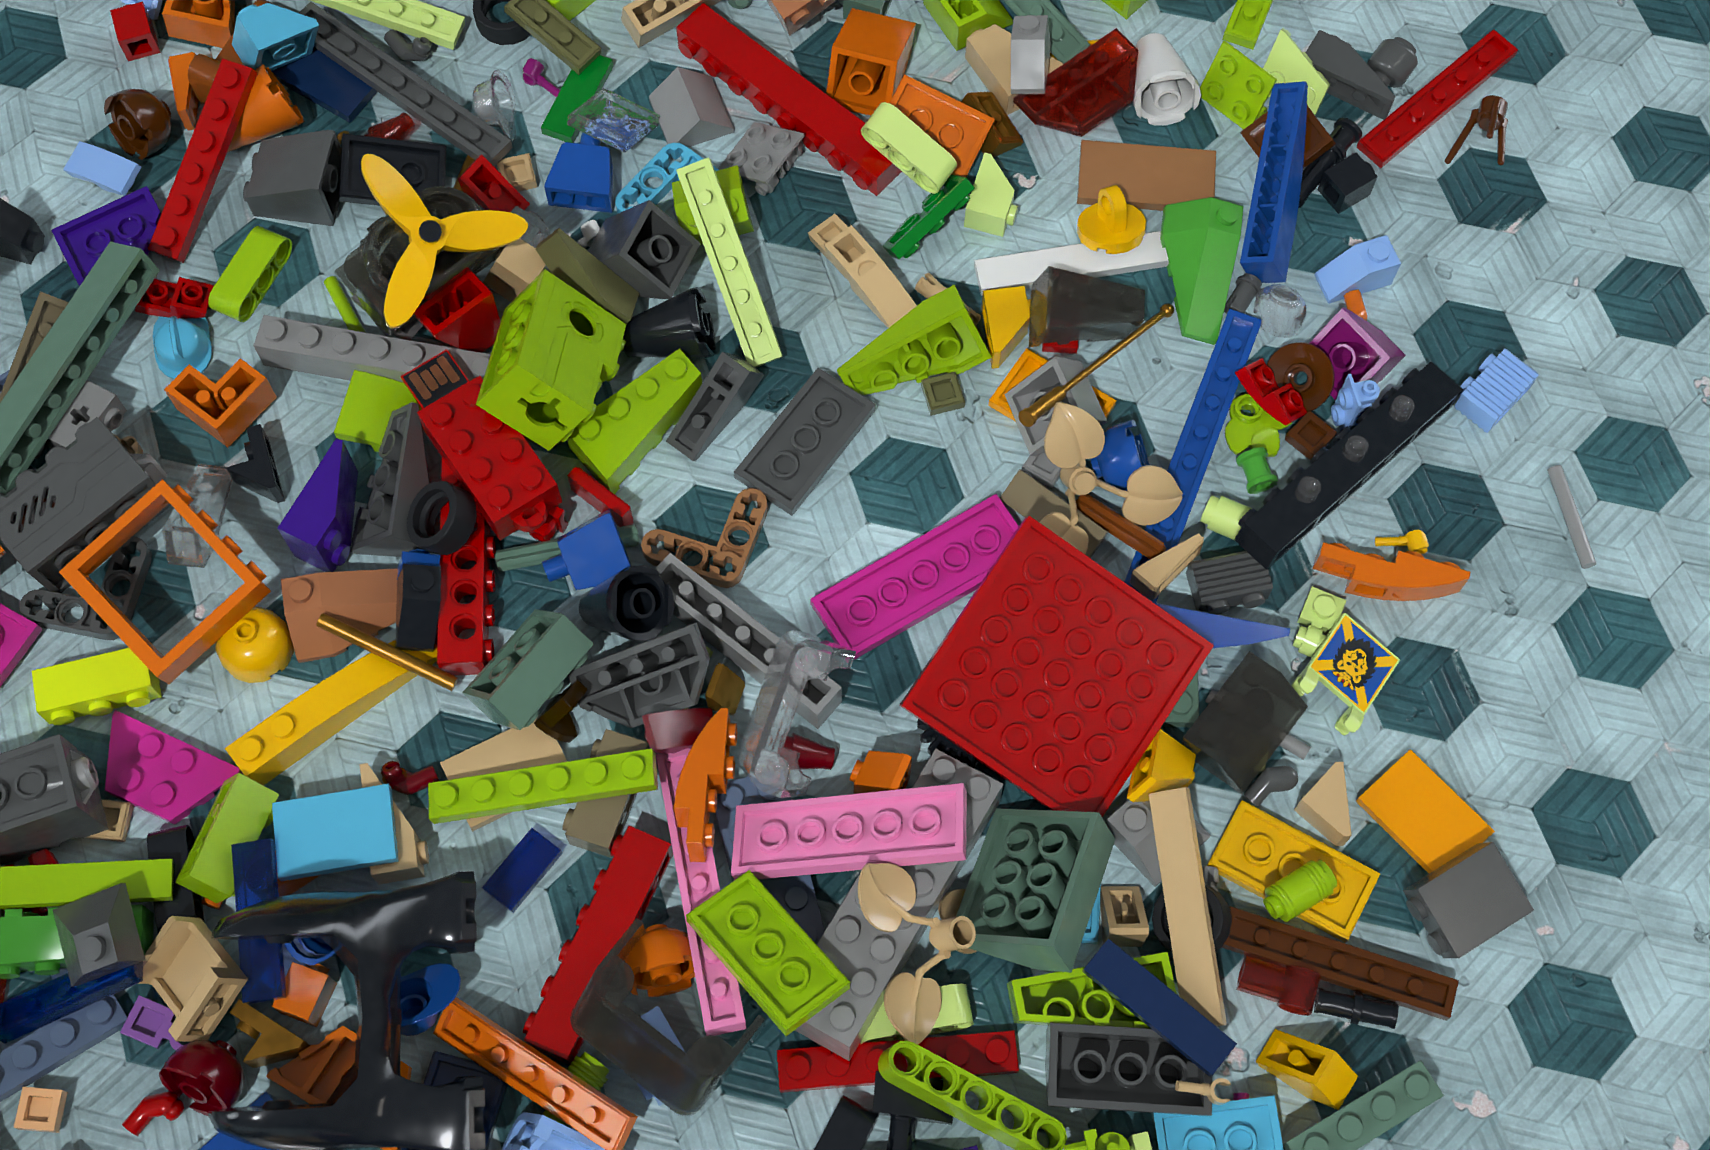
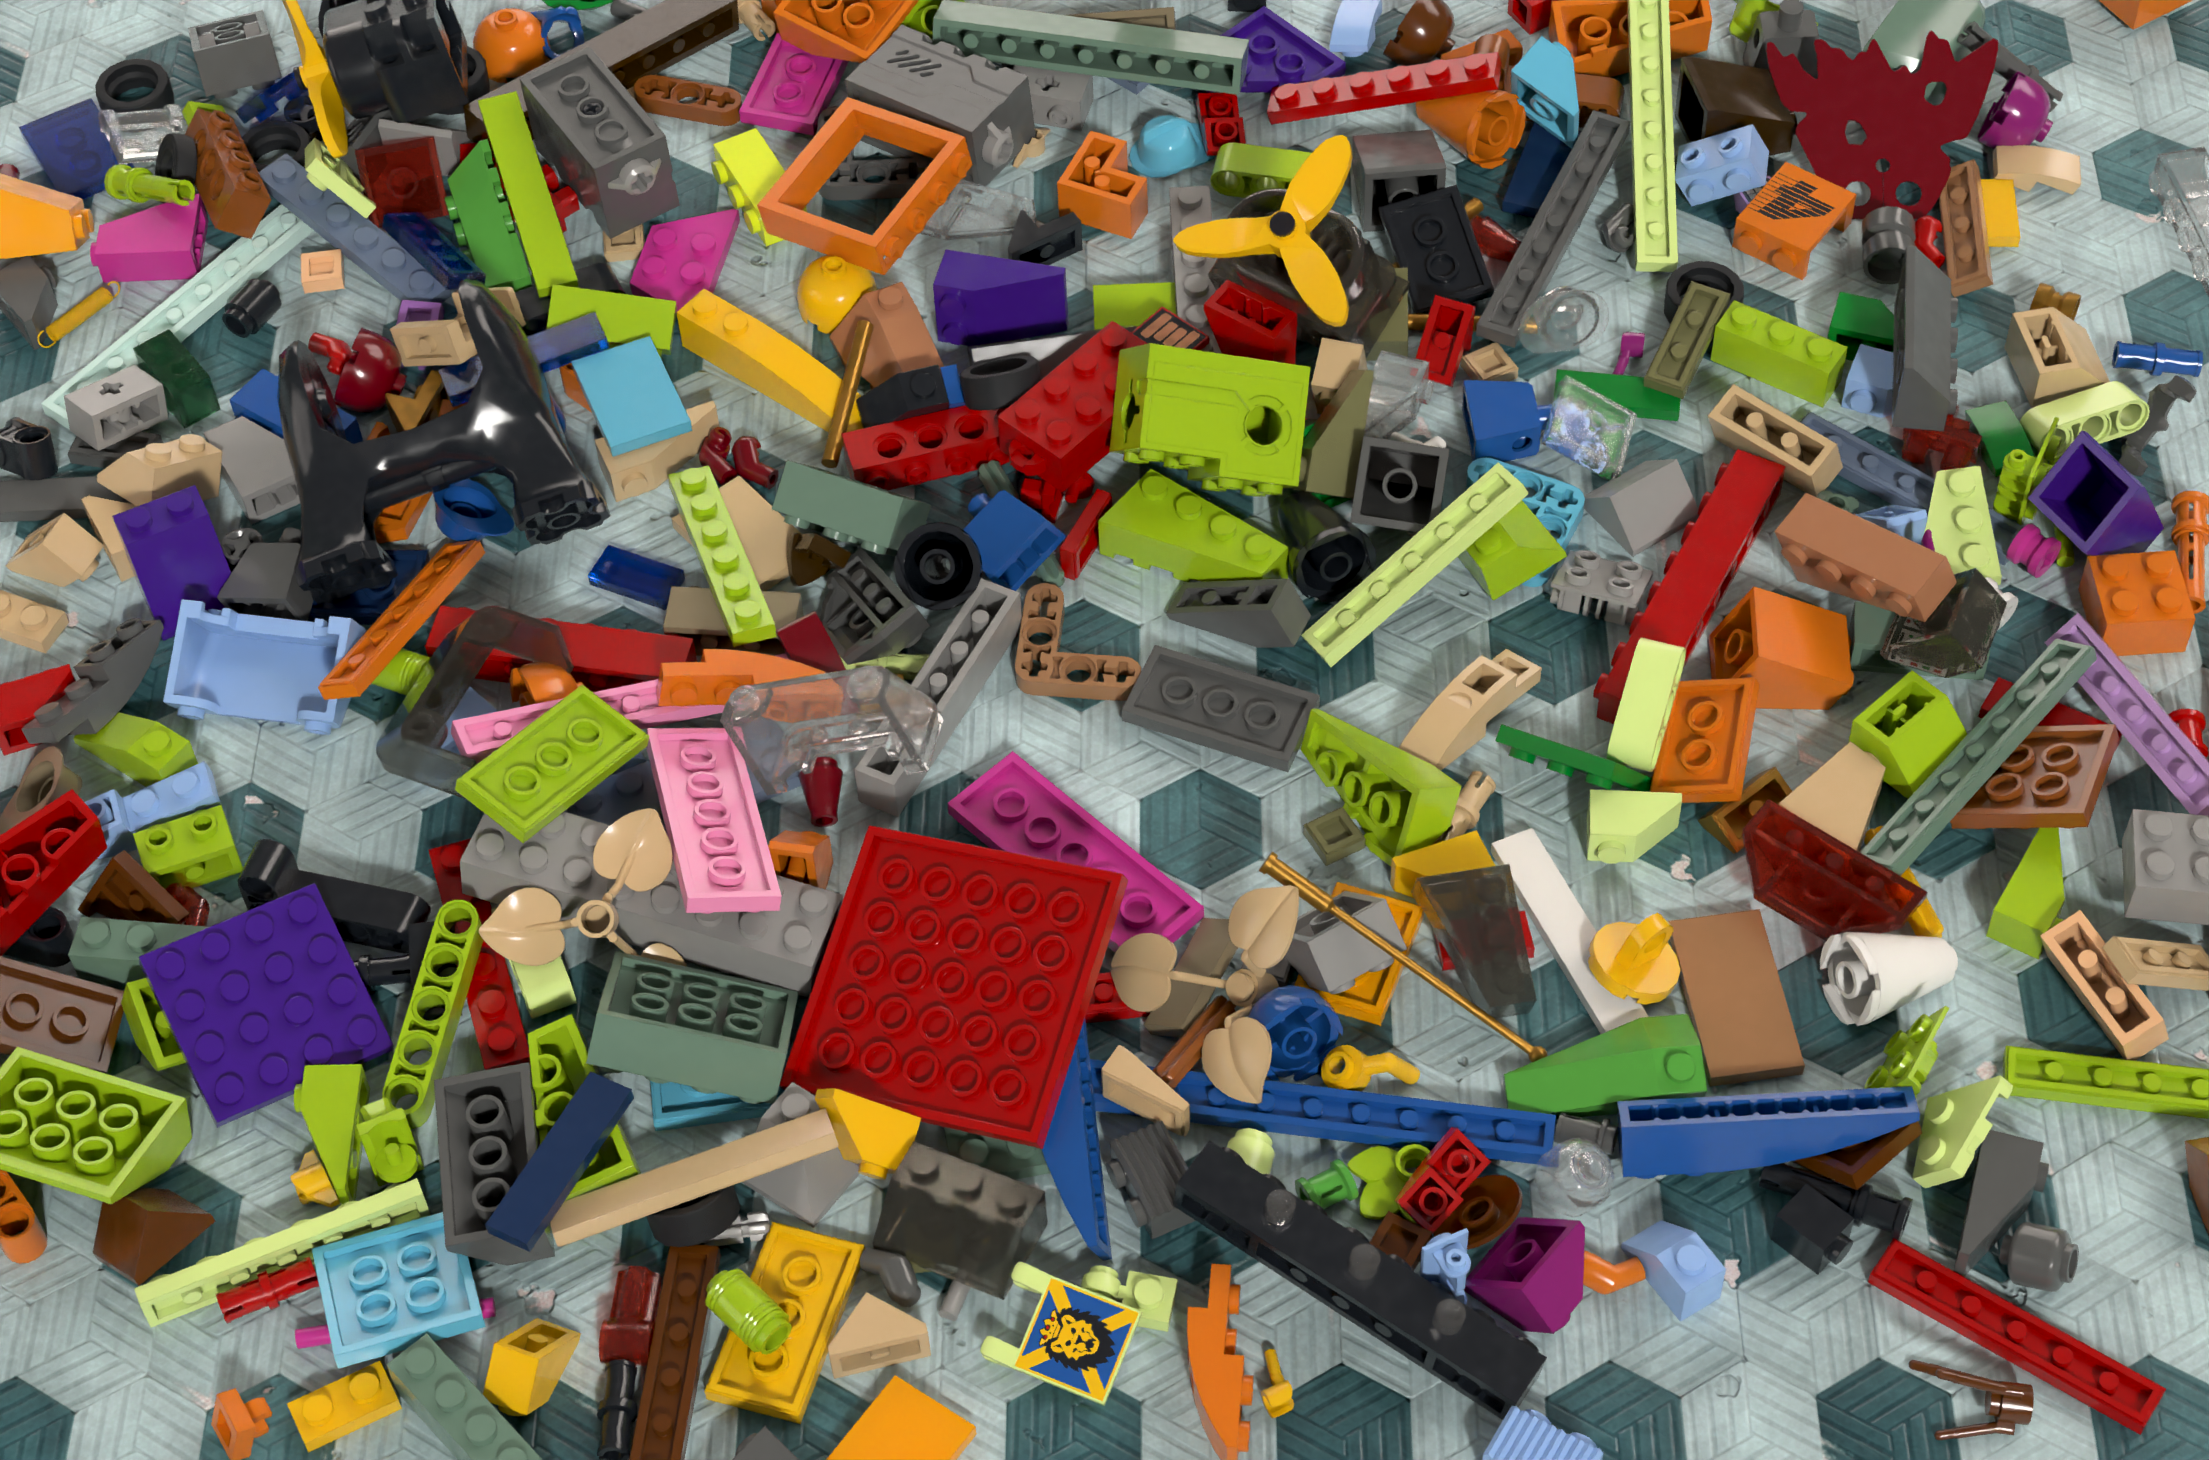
camera: 80 degrees right, 15 degrees down
dark grey slope [53,883,145,987] -> none
light grey slope [1011,15,1051,94] -> none
tan slope [1100,886,1149,947] -> none
tan hand [1175,1078,1231,1105] -> none
none -> dark red arm [732,436,779,489]
none -> yellow plate [1321,1045,1420,1091]

